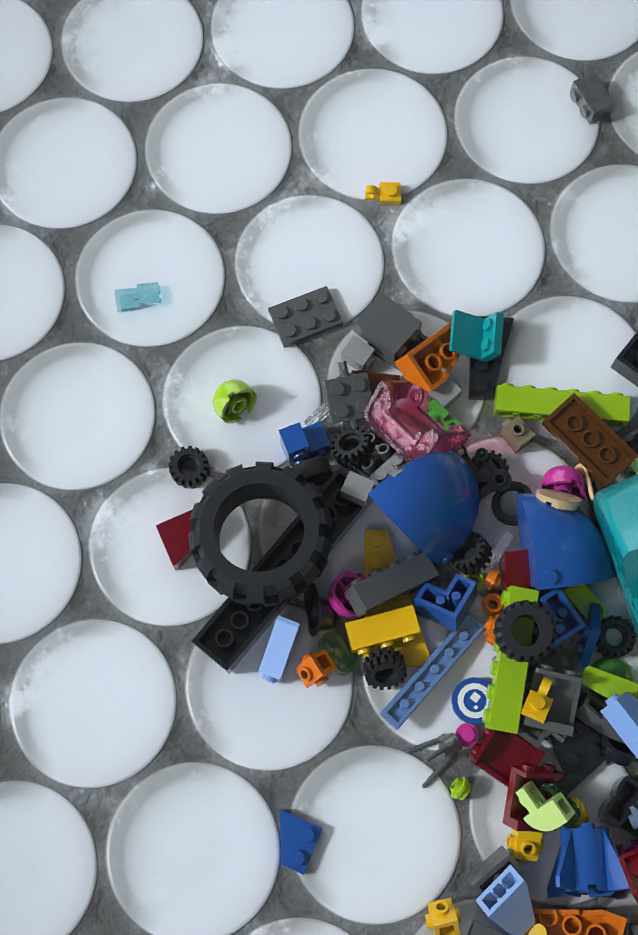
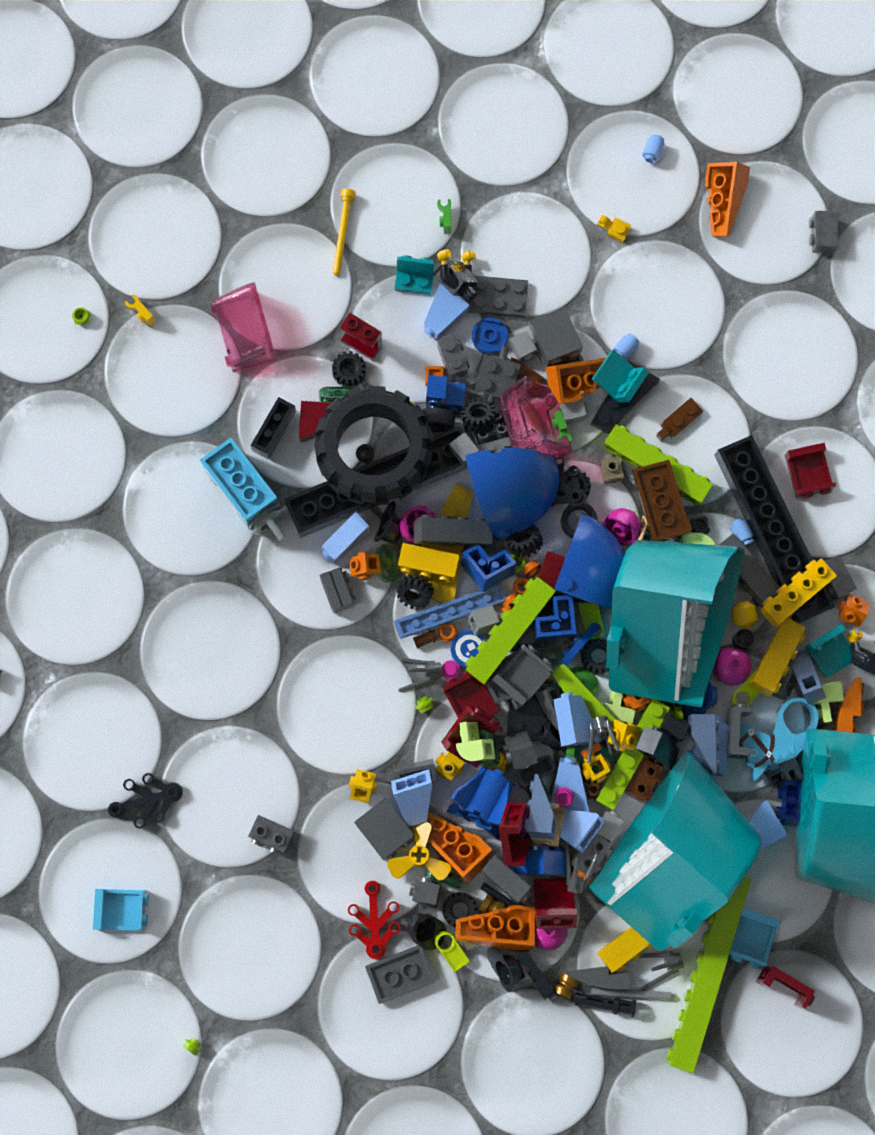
camera: 20 degrees right, 5 degrees up
clear light blue slope [114,282,161,312] -> none
lime cylinder [212,379,257,424] -> none
blue wing [279,810,323,875] -> none
black tyre [493,600,558,662] -> none
yellow plate [521,677,553,724] -> none
tan tile [535,489,582,511] -> none
none -> medium azure piece [200,438,286,541]
none -> clear pink windscreen [210,282,276,372]
none -> black brick [250,397,296,460]
none -> clear green plate [319,386,354,402]
none -> dark grey brick [319,567,356,613]
none -> yellow piece [333,189,356,276]
none -> dark red panel [340,313,382,361]
none -> black plate [356,444,375,463]
none -> teal bracket [394,255,434,295]
none -> reddish brown pin [413,629,438,649]
none -> light blue slope [424,283,470,341]
none -> orange tile [425,366,444,386]
none -> black torso [433,249,477,301]
none -> bright green plate [437,199,452,234]
none -> flat silver brick [437,335,470,381]
none -> orange plate [438,623,457,642]
none -> light grey brick [467,605,500,636]
none -> blue tile [471,318,508,355]
none -> flat silver brick [502,731,538,770]
none -> light blue brick [613,333,640,361]
none -> light blue brick [642,134,665,164]
none -> reddish brown hinge [656,398,703,441]
none -> orange wedge [705,162,750,237]

